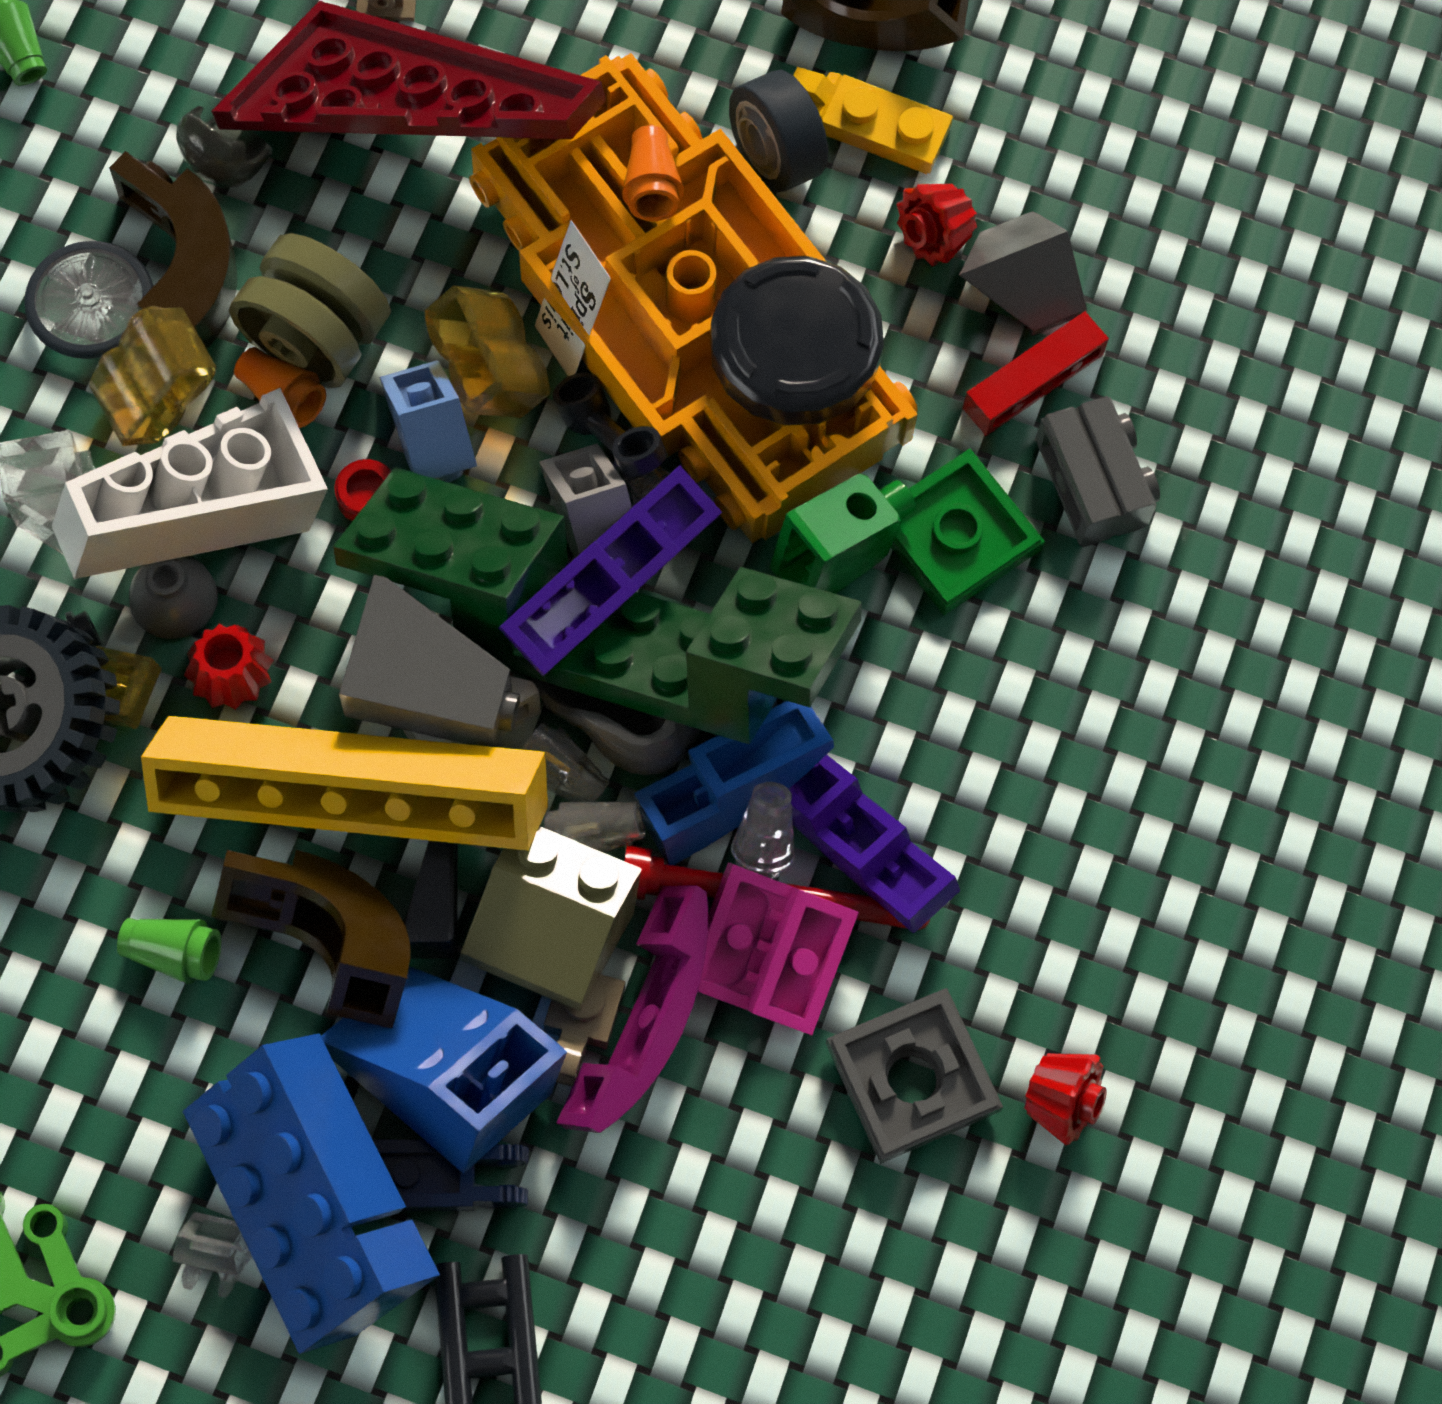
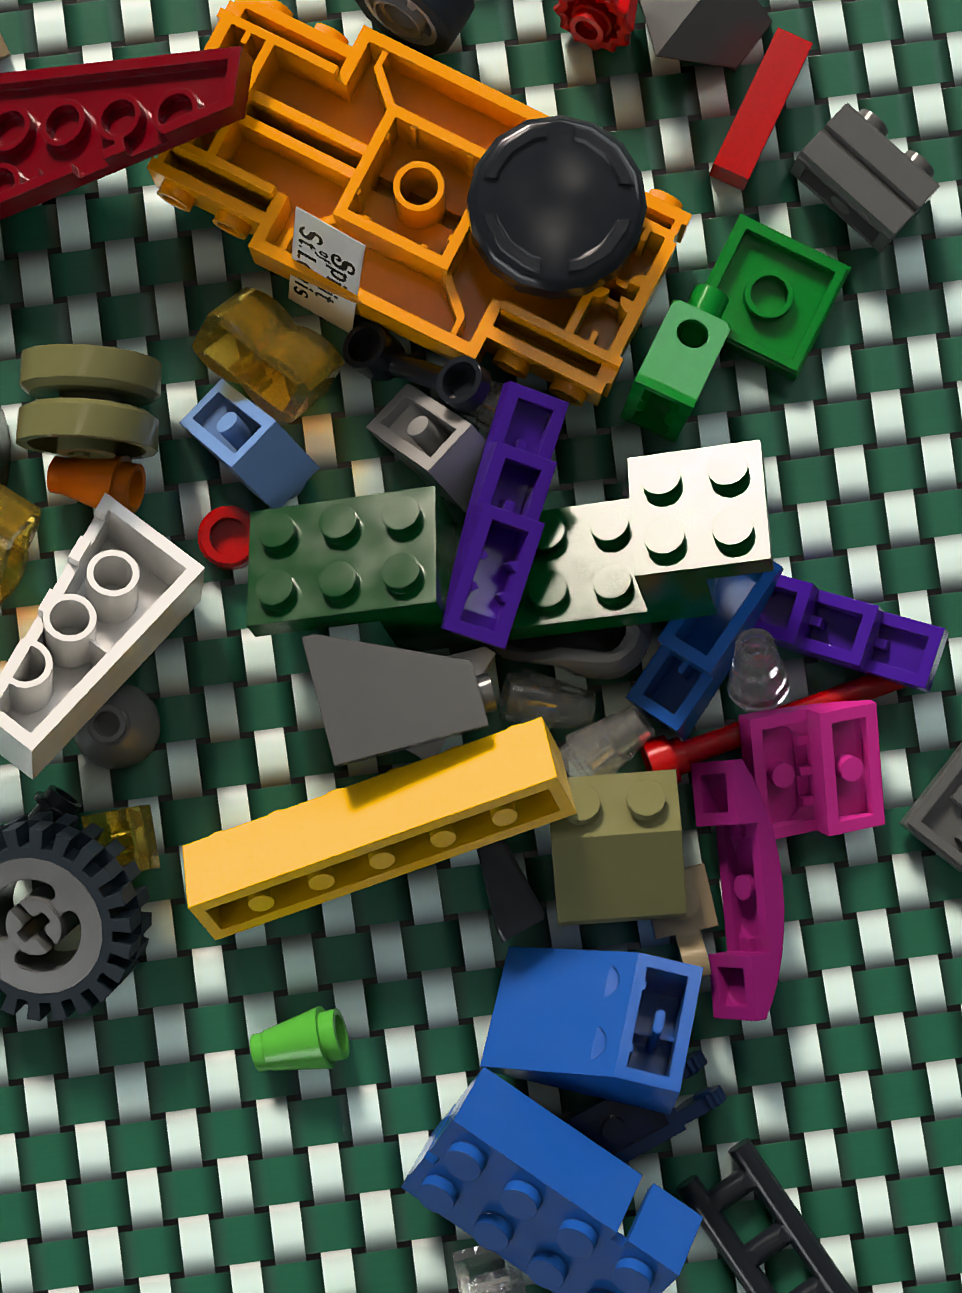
camera: 25 degrees left, 15 degrees up
red piece [184,623,274,710] -> none
dark brown arch [211,850,411,1029] -> none
orange cone [622,125,684,221] -> none

